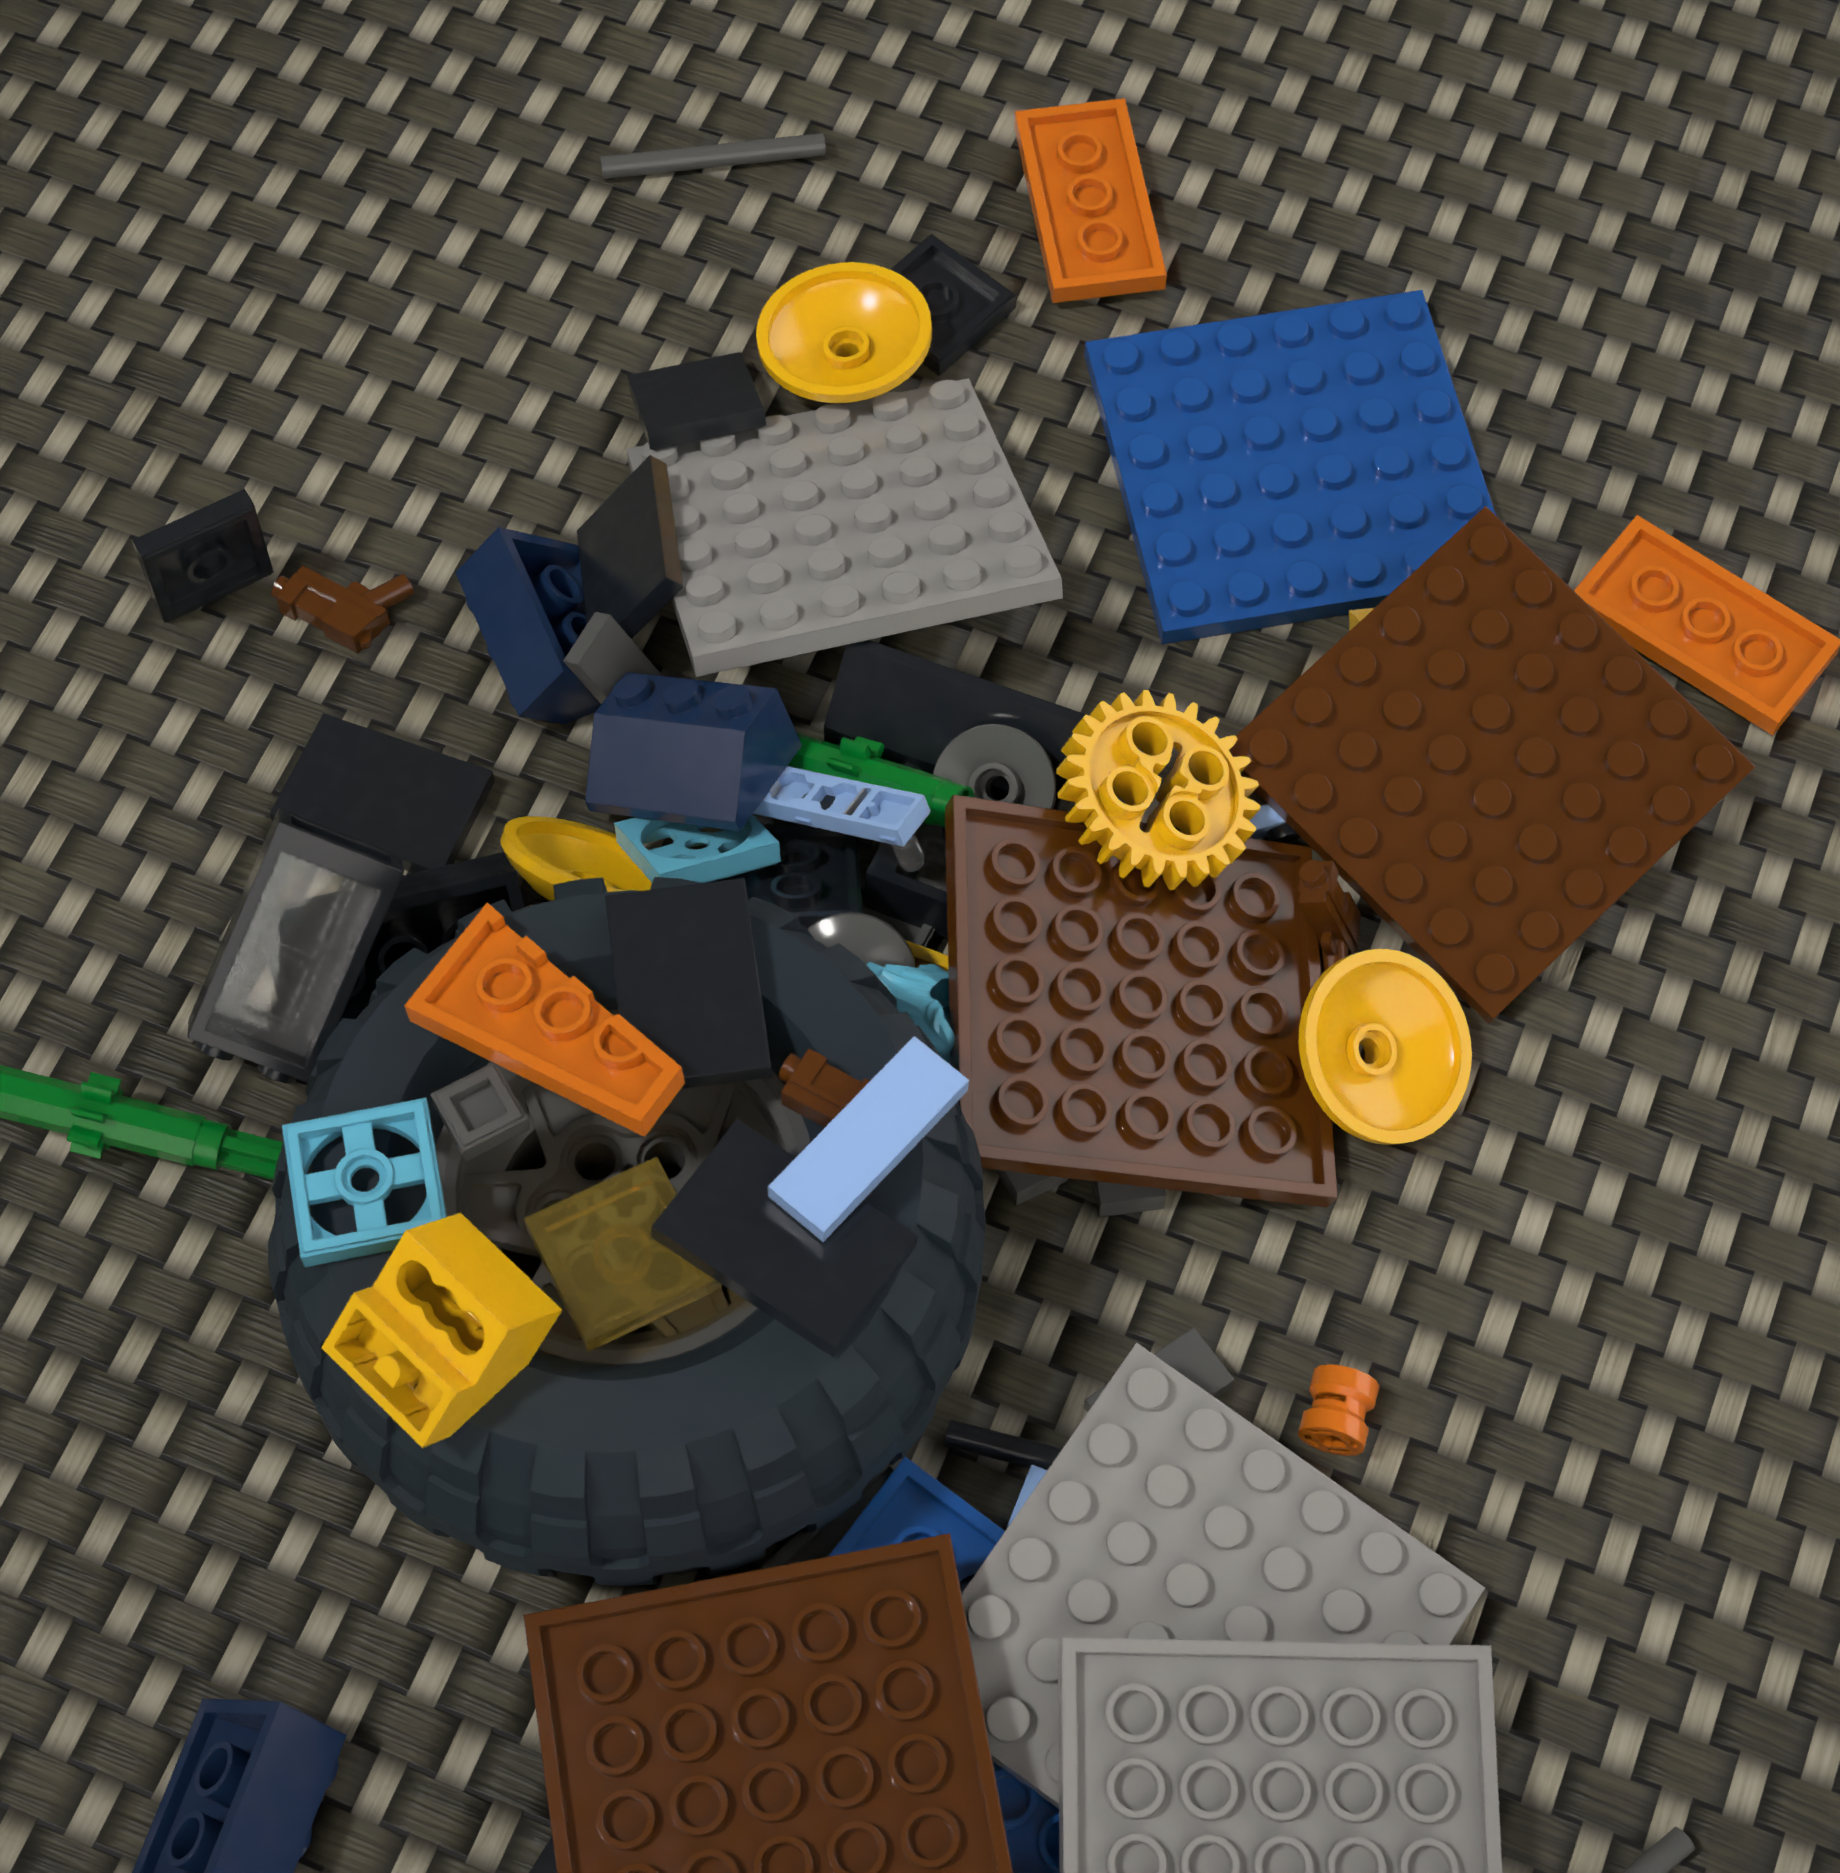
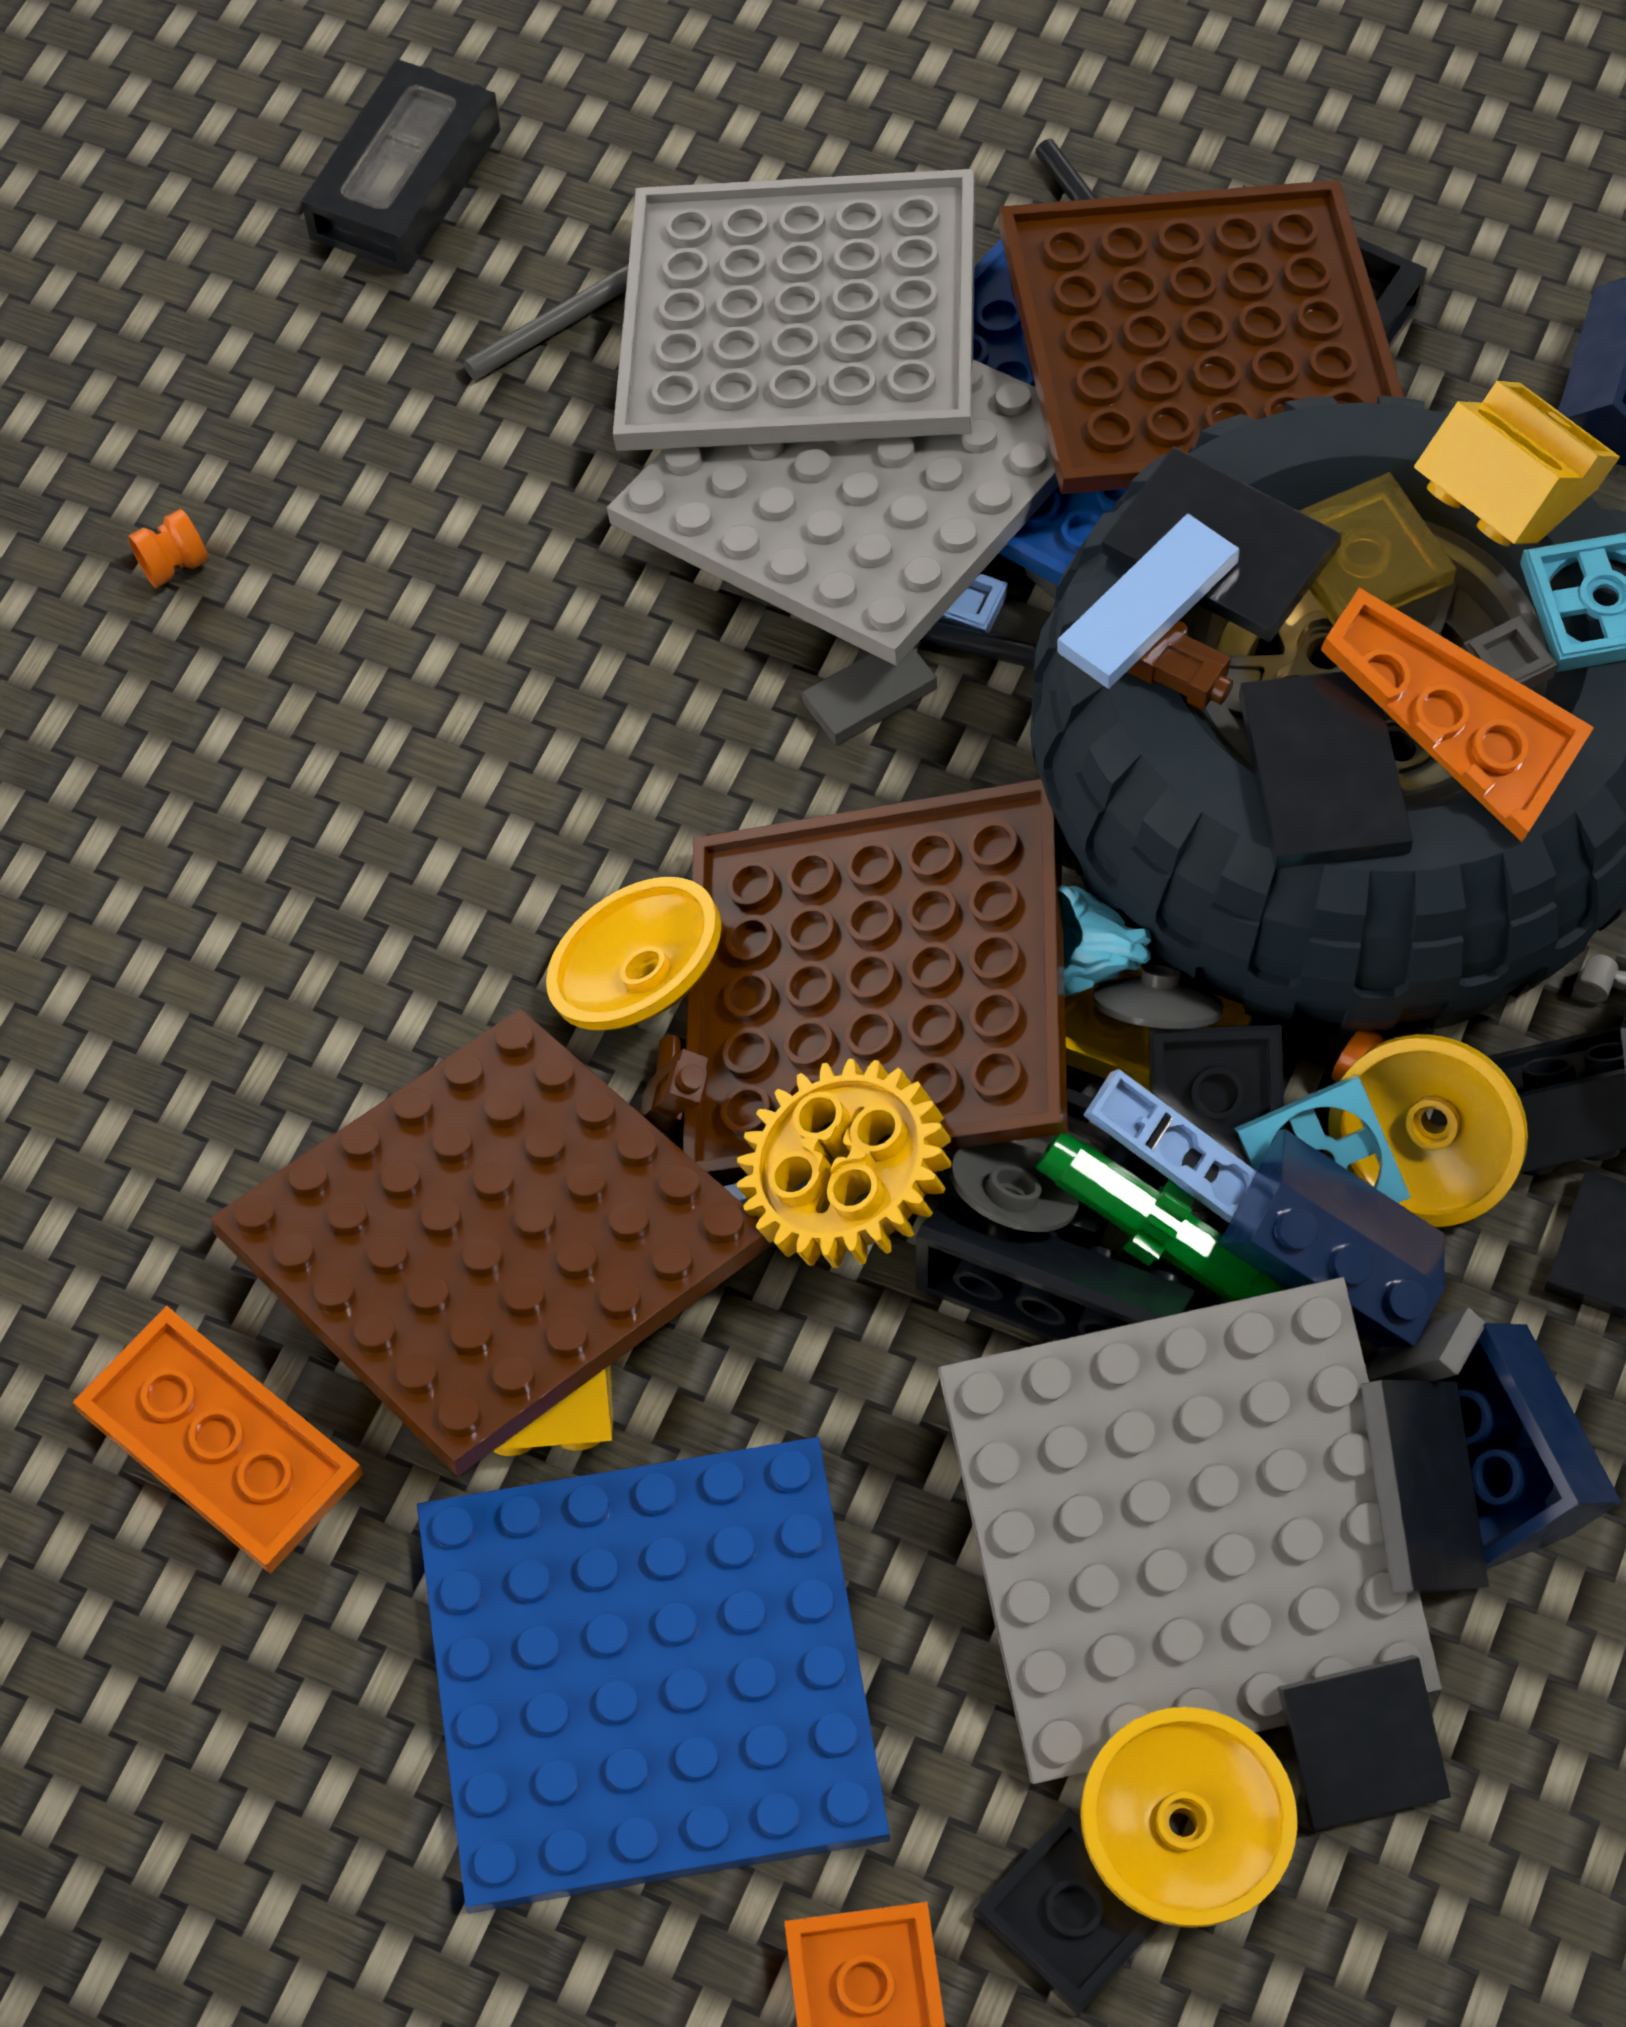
camera: 175 degrees left, 0 degrees up
orange wheel [1297,1364,1380,1456] -> none

